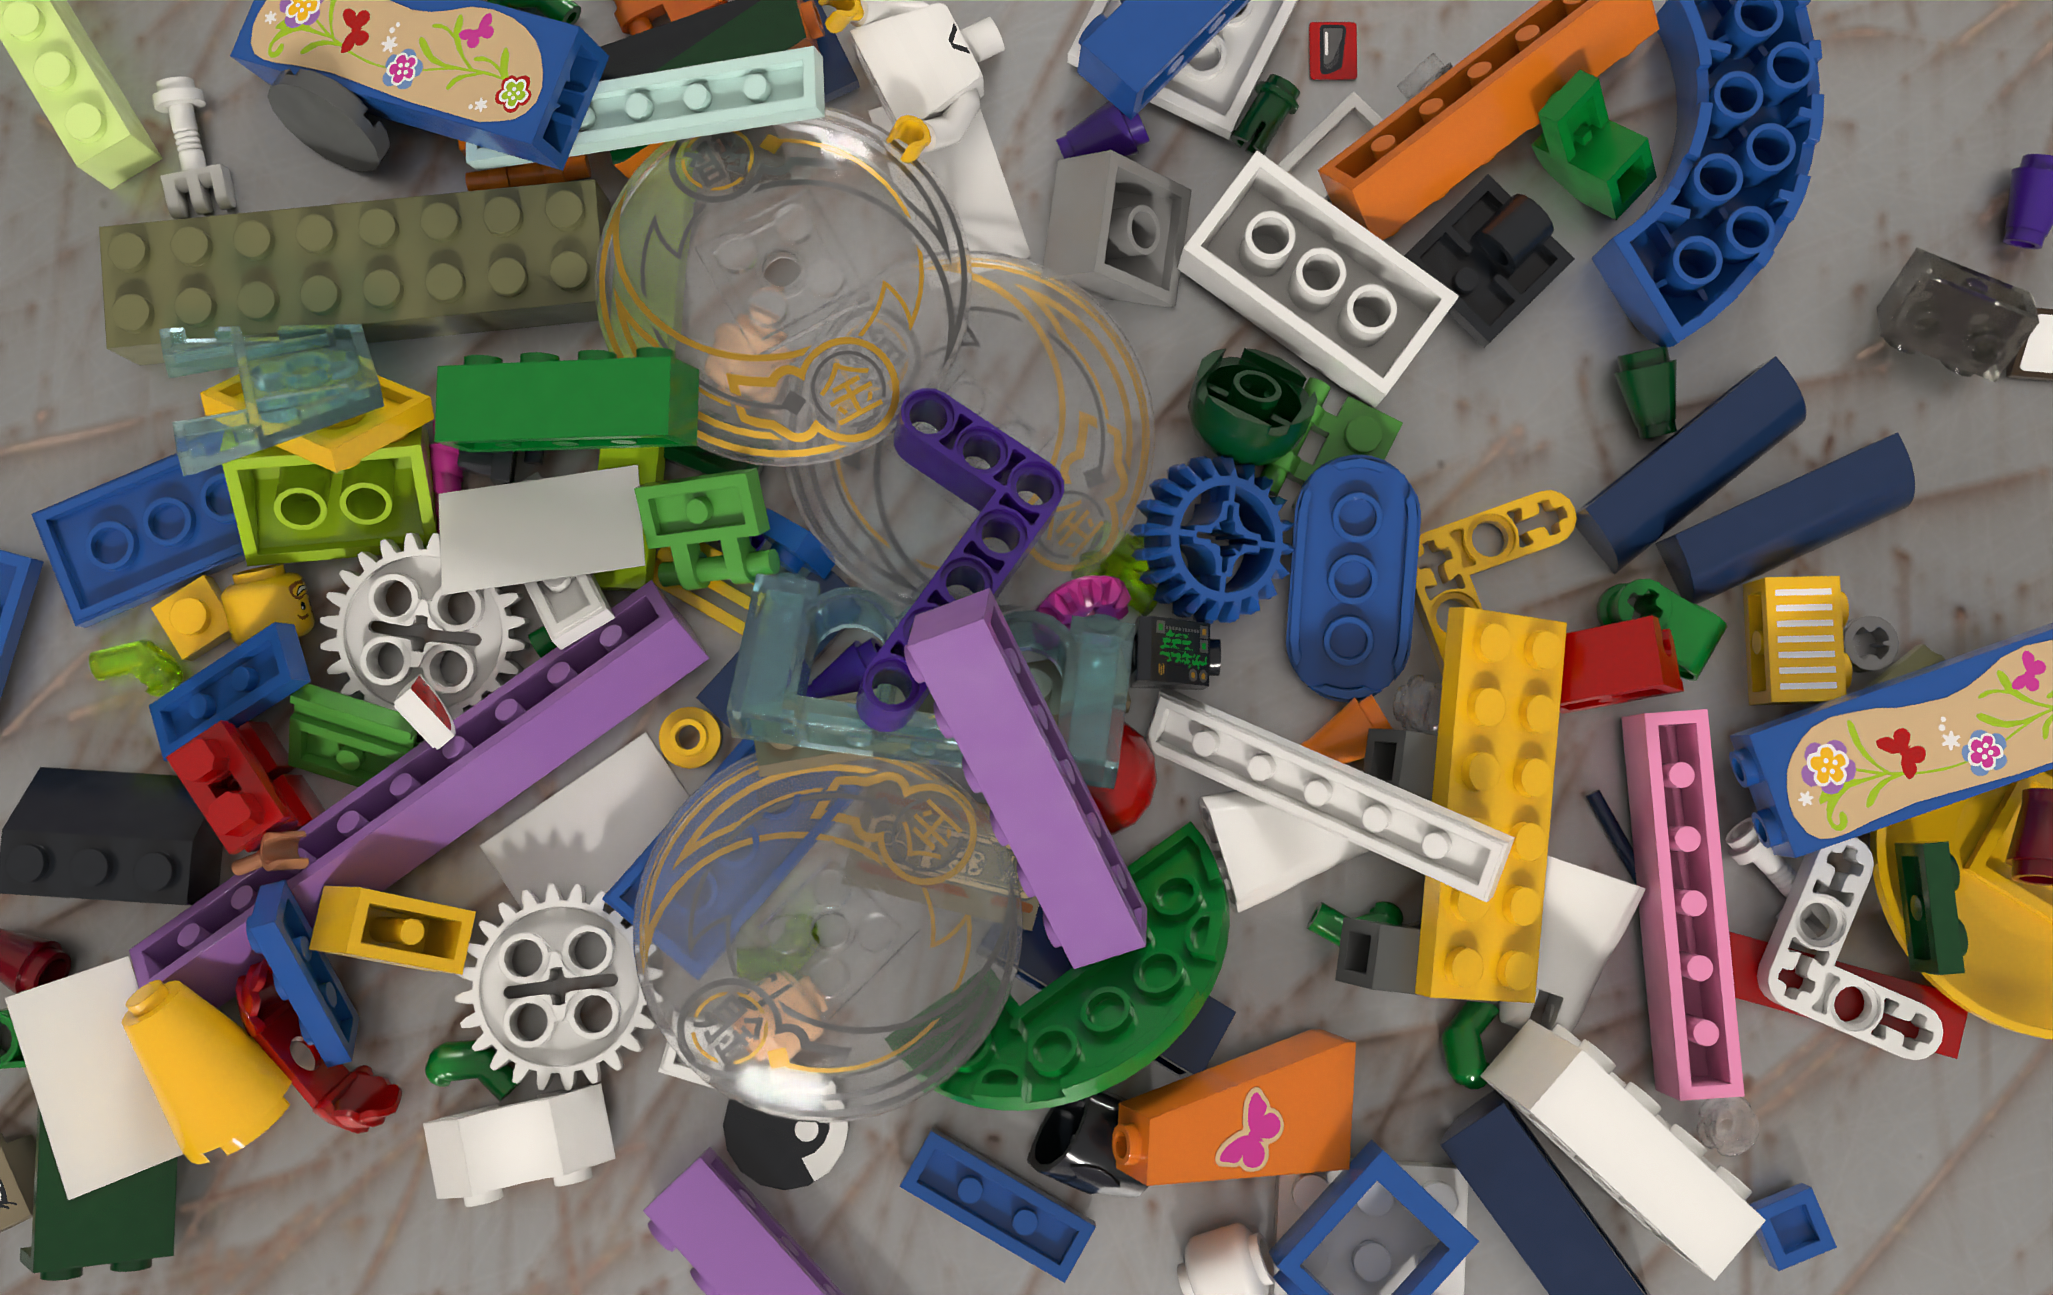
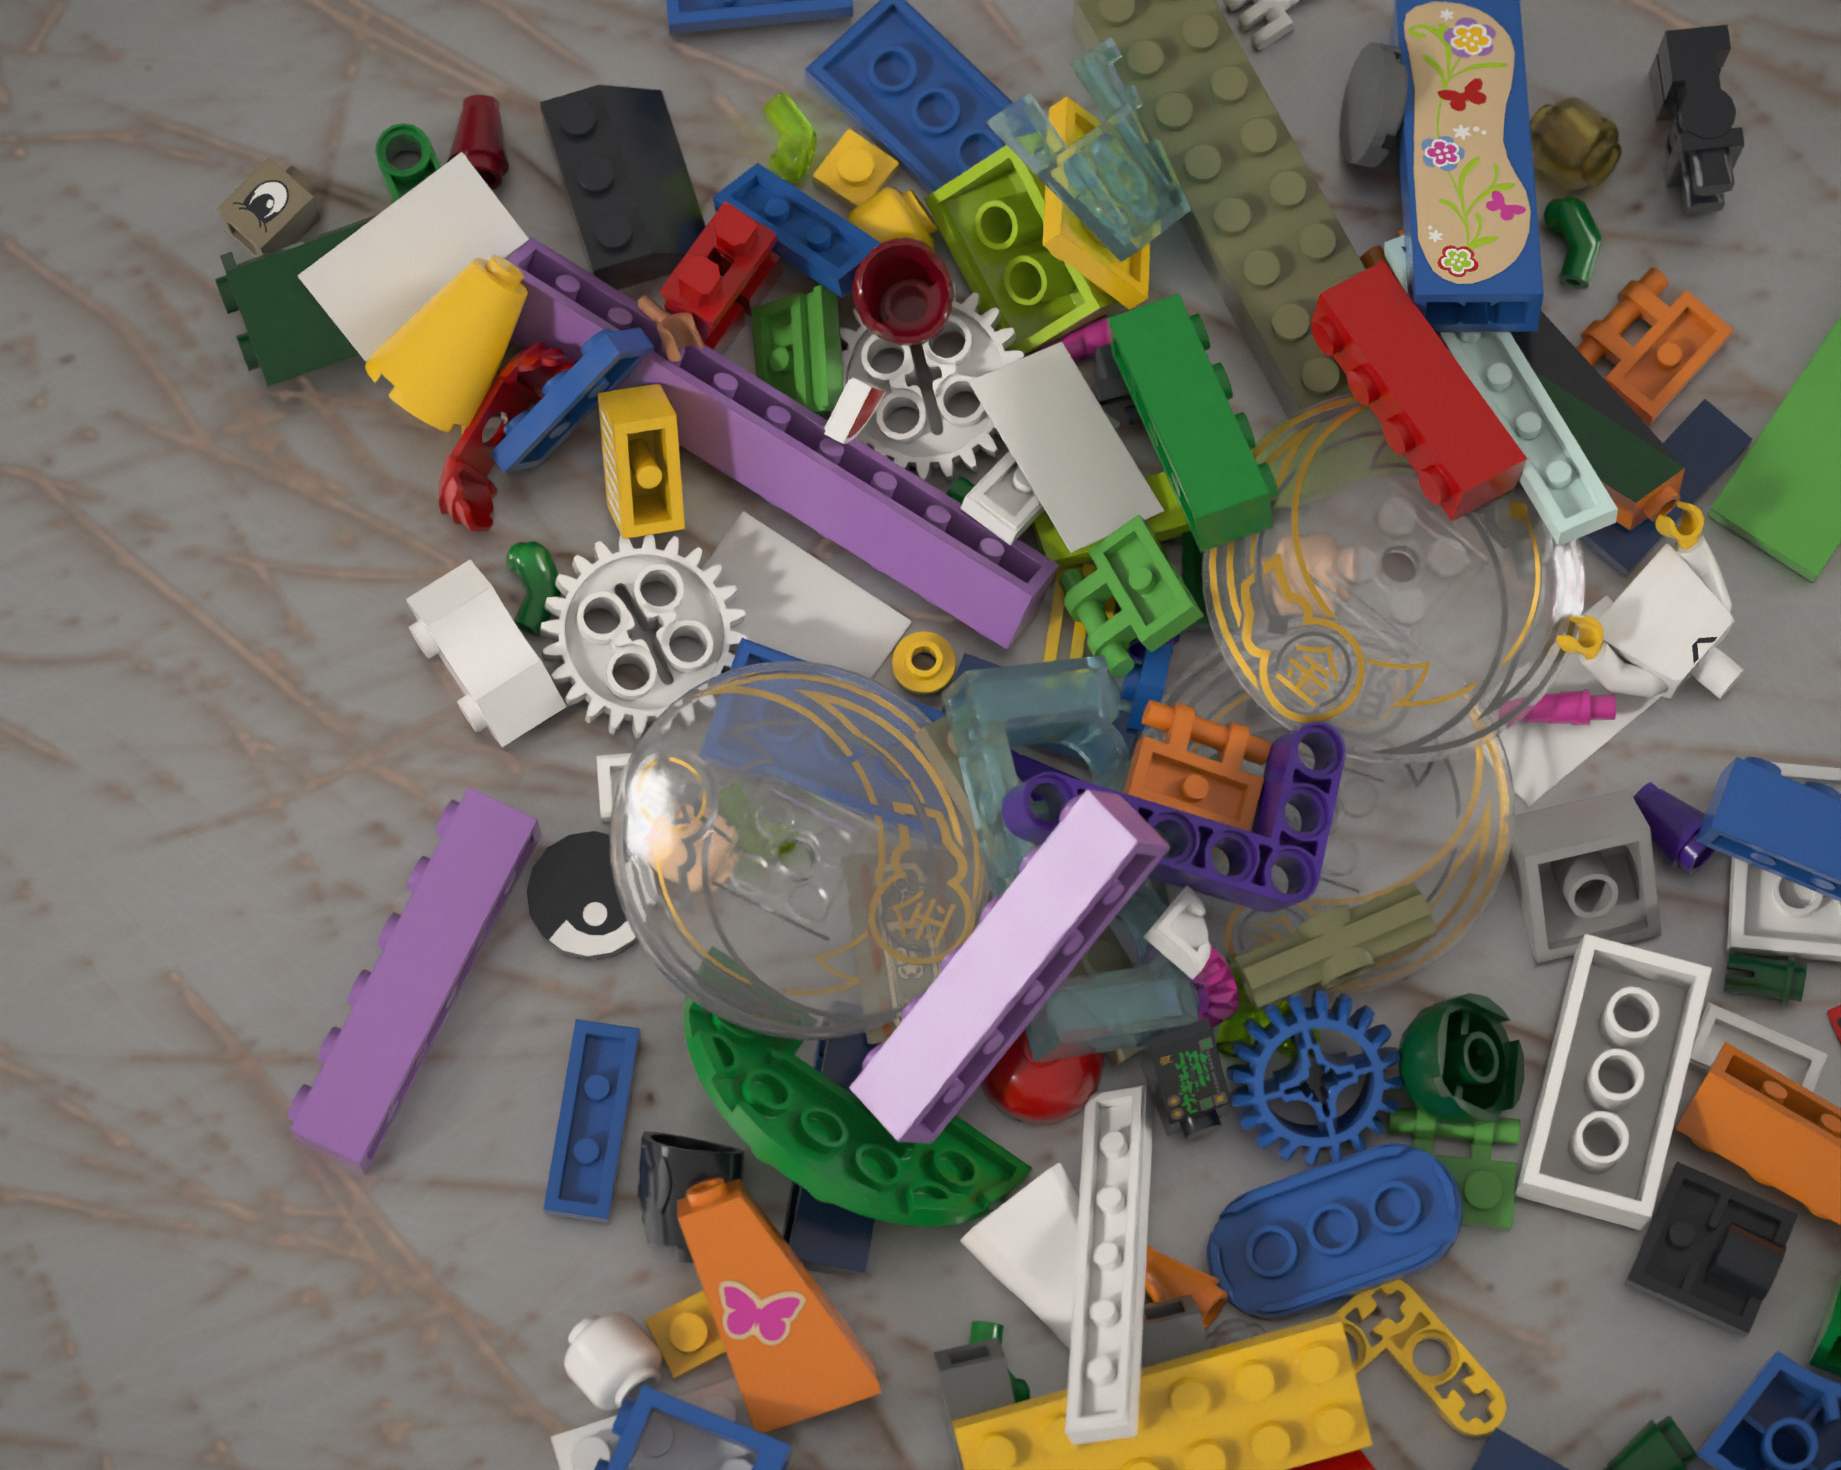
camera: 70 degrees right, 10 degrees down
none -> yellow plate [645,1290,727,1381]
none -> dark red hair [852,238,955,346]
none -> orange plate [1123,700,1271,831]
none -> white tile [1143,885,1211,980]
none -> olive piece [1234,882,1437,1012]
none -> red brick [1310,261,1527,522]
none -> dark pink animal [1496,689,1616,726]

